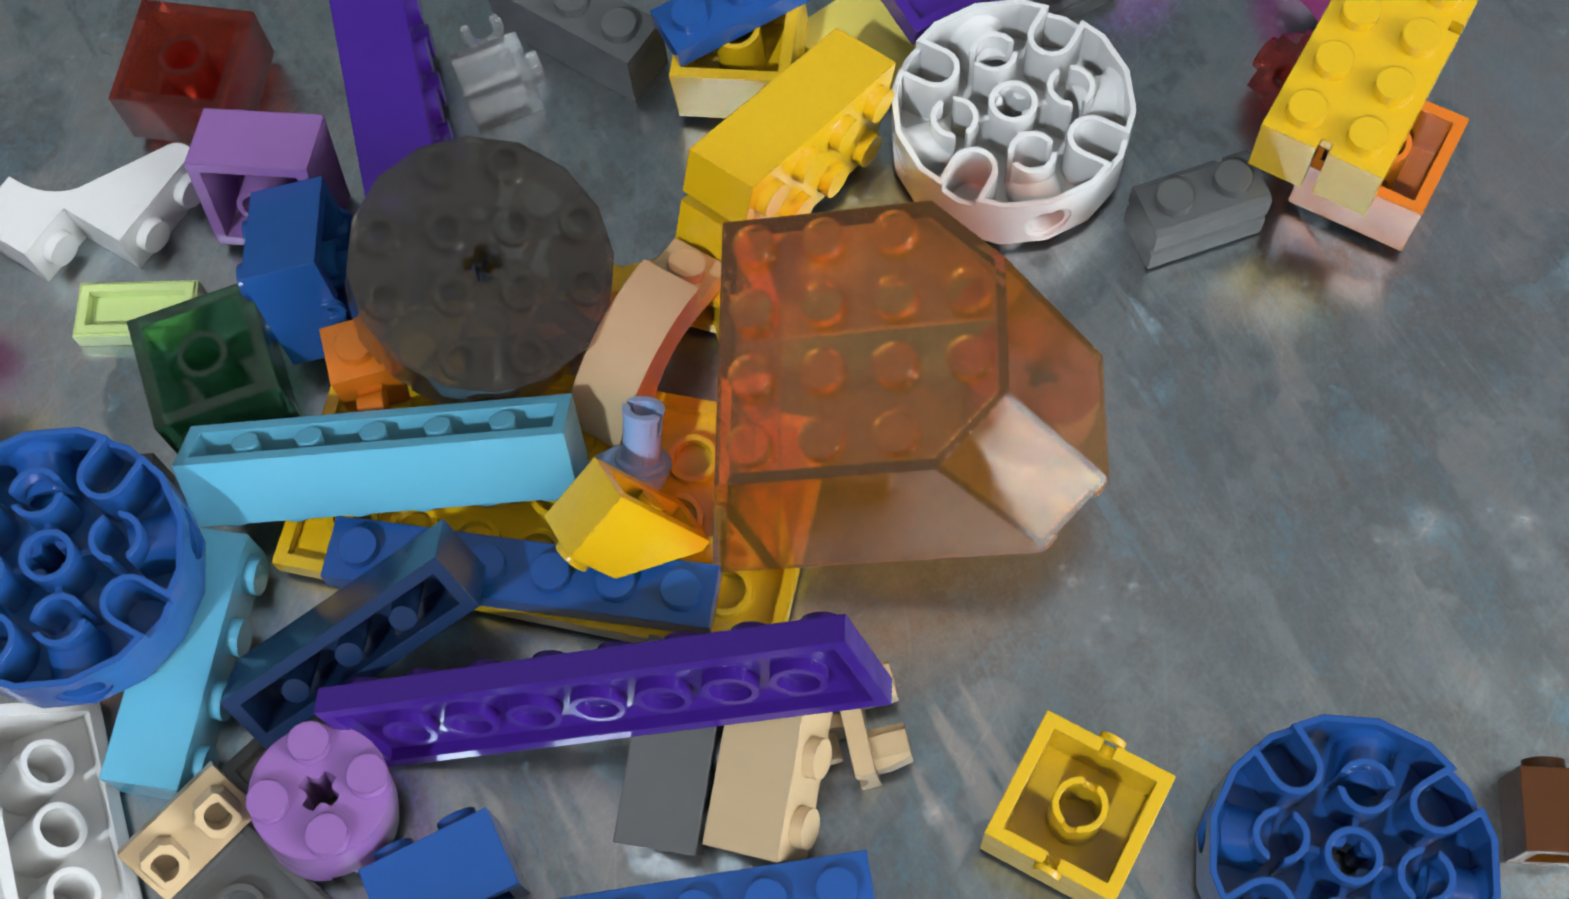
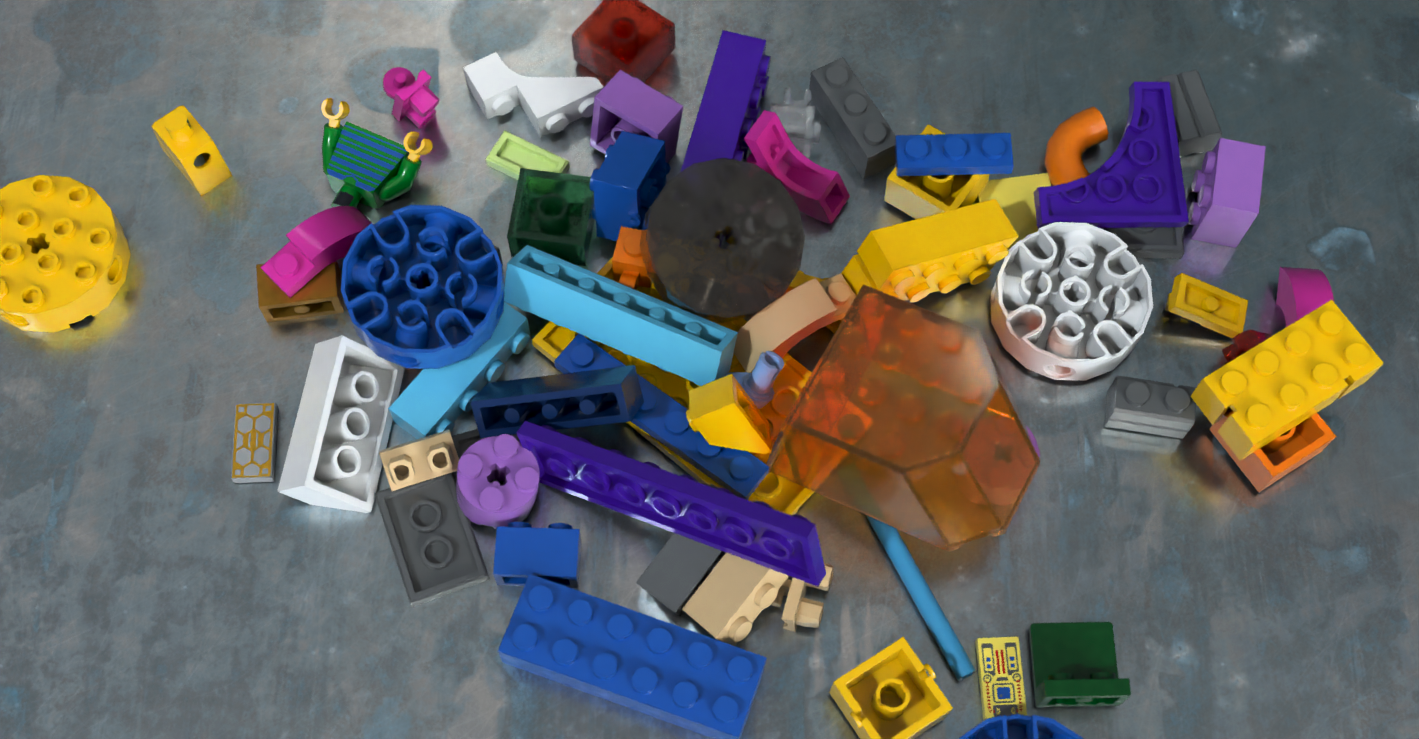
camera: 20 degrees right, 0 degrees up
none -> dark pink arch [744,110,850,224]
none -> dark azure piece [840,459,976,681]
none -> light yellow tile [975,637,1027,721]
none -> dark green bracket [1029,622,1131,707]
none -> yellow plate [1165,273,1248,339]

